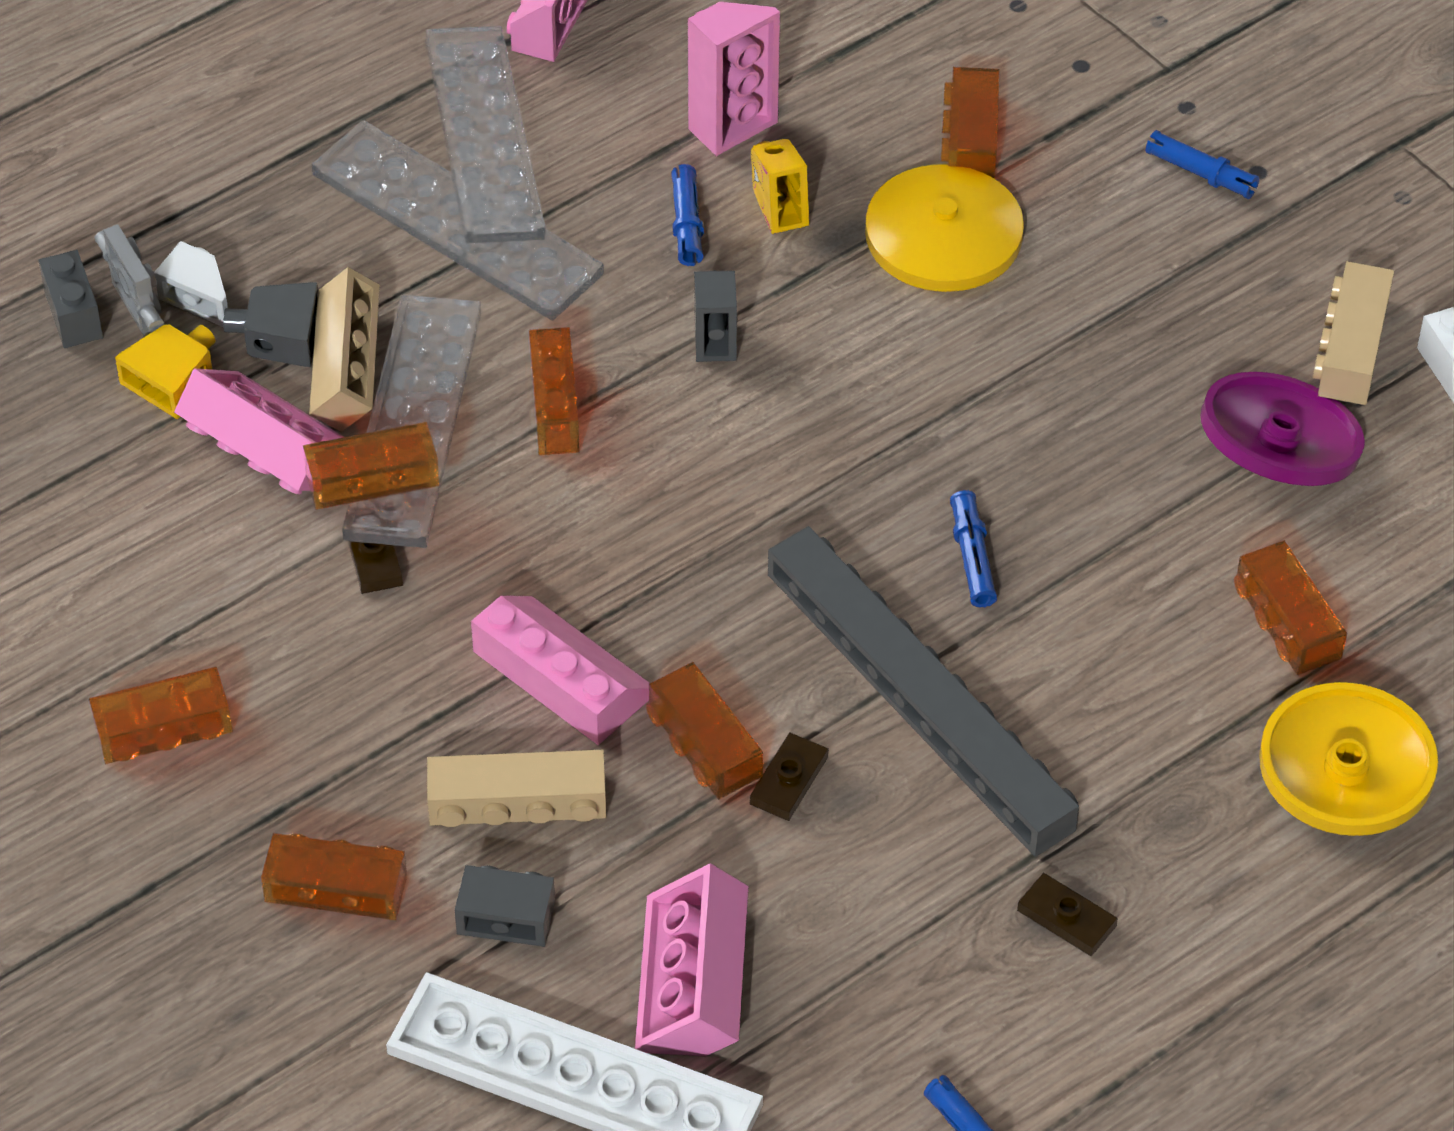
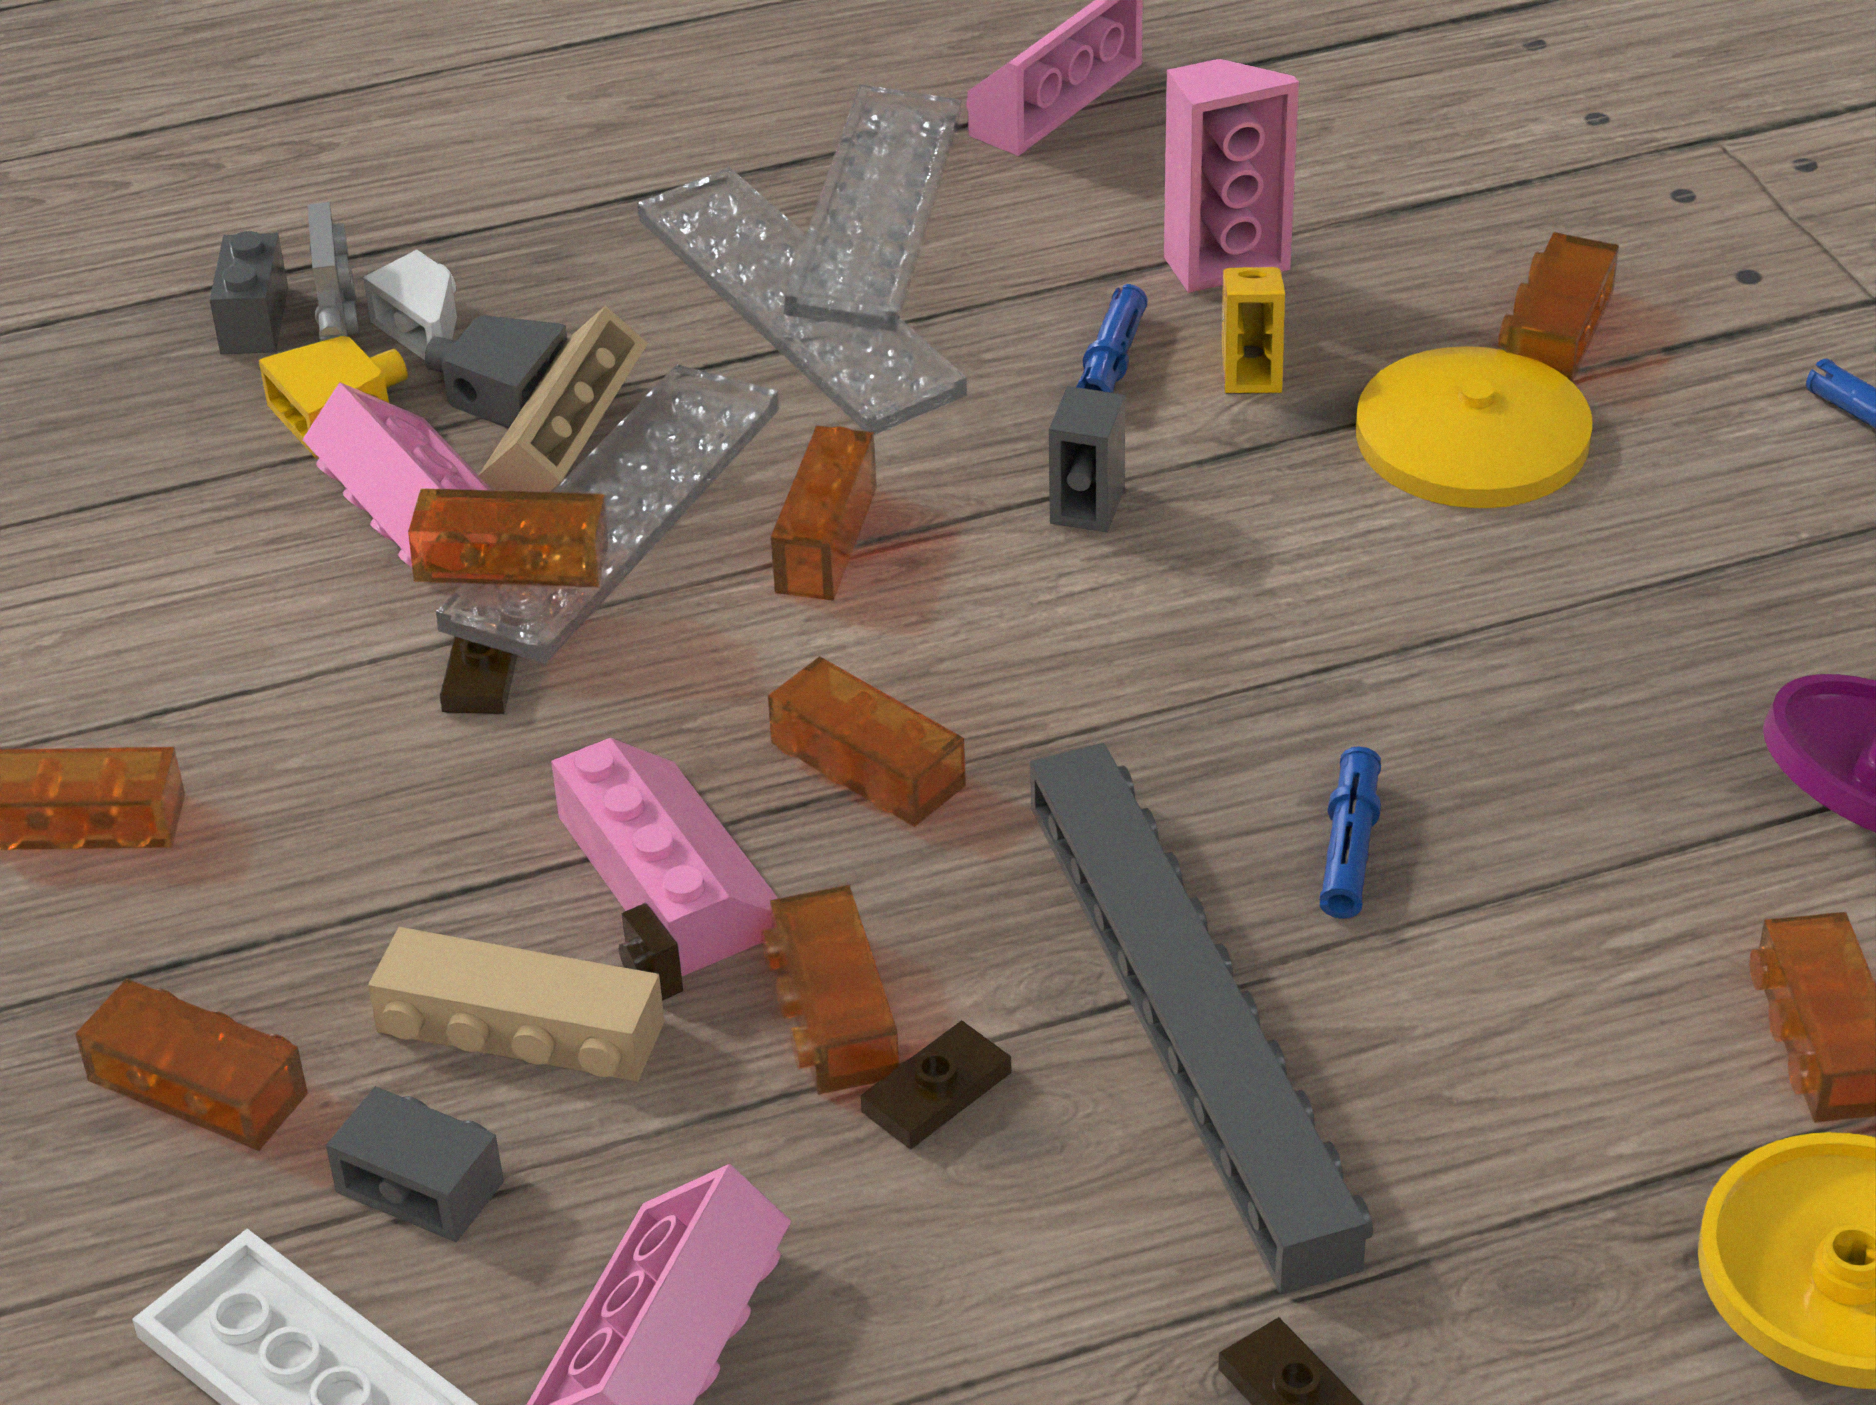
camera: 20 degrees right, 10 degrees down
none -> dark brown plate [618,902,683,1001]
none -> clear orange brick [768,656,966,827]

